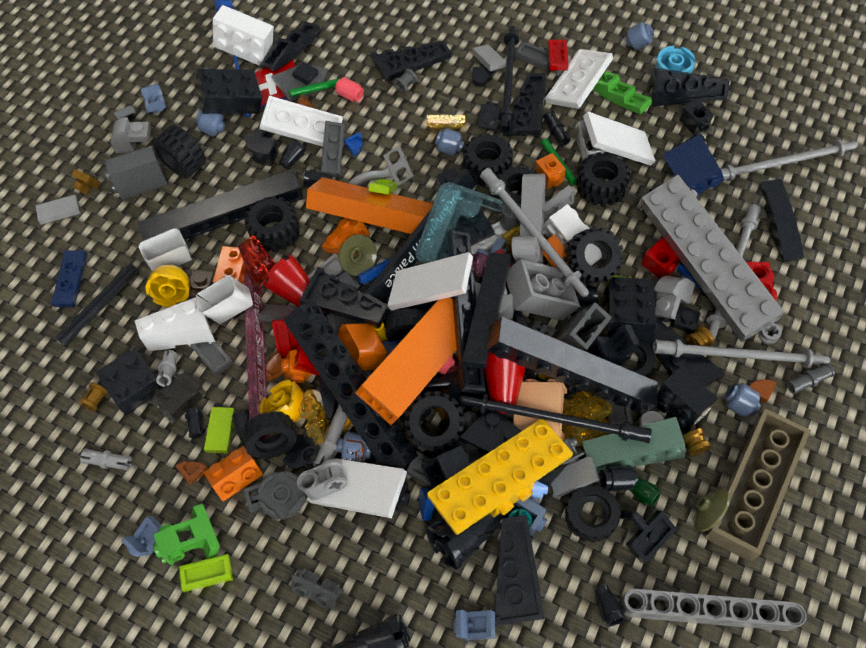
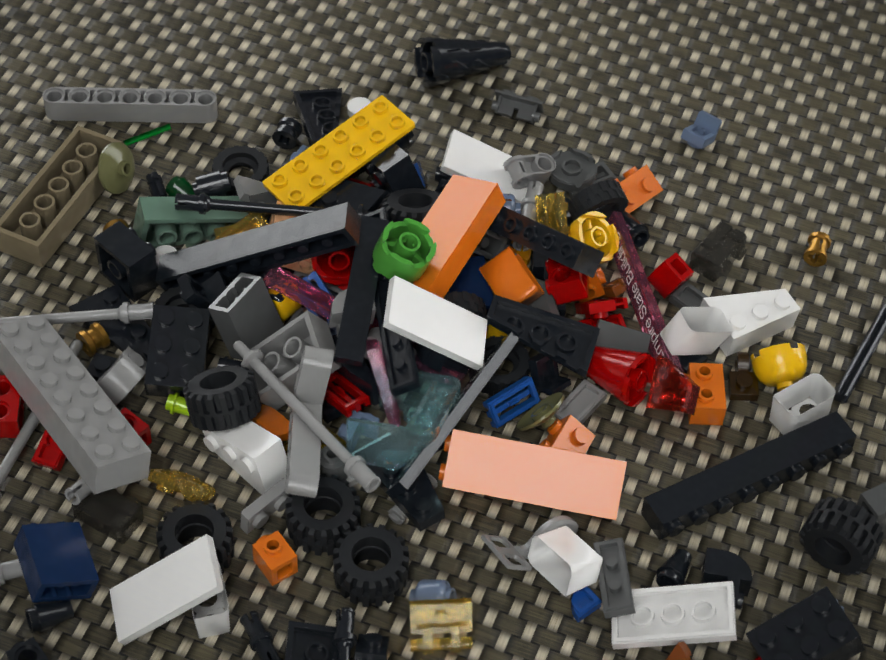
camera: 170 degrees right, 10 degrees down
light grey pin [80,448,132,471] -> none
black brick [95,348,164,416] -> none
bright green tile [153,504,220,566] -> none
light grey pin [156,350,178,386] -> none
dark orange tile [176,461,208,485] -> none
lime tile [179,554,233,592] -> none
black pin [185,408,204,439] -> none
lime tile [204,407,236,454] -> none
black tyre [245,196,300,252] -> none
black cone [303,169,333,188] -> none
lime tile [368,179,398,194] -> none
sand blue bracket [454,610,495,641] -> none
green bar [541,138,577,185] -> none
black cone [594,585,626,627] -> none
black plate [620,510,677,564] -> none
sand blue head [724,383,761,417] -> none
dark orange tile [749,380,777,403] -> none
none -> green piece [123,123,171,146]
none -> black axle [146,171,168,197]
none -> clear yellow plate [148,469,216,501]
none -> black wheel [272,117,302,149]
none -> white tile [347,97,371,117]
none -> bright green brick [372,218,437,284]
none -> white piece [528,526,603,596]
none -> red brick [646,252,694,299]

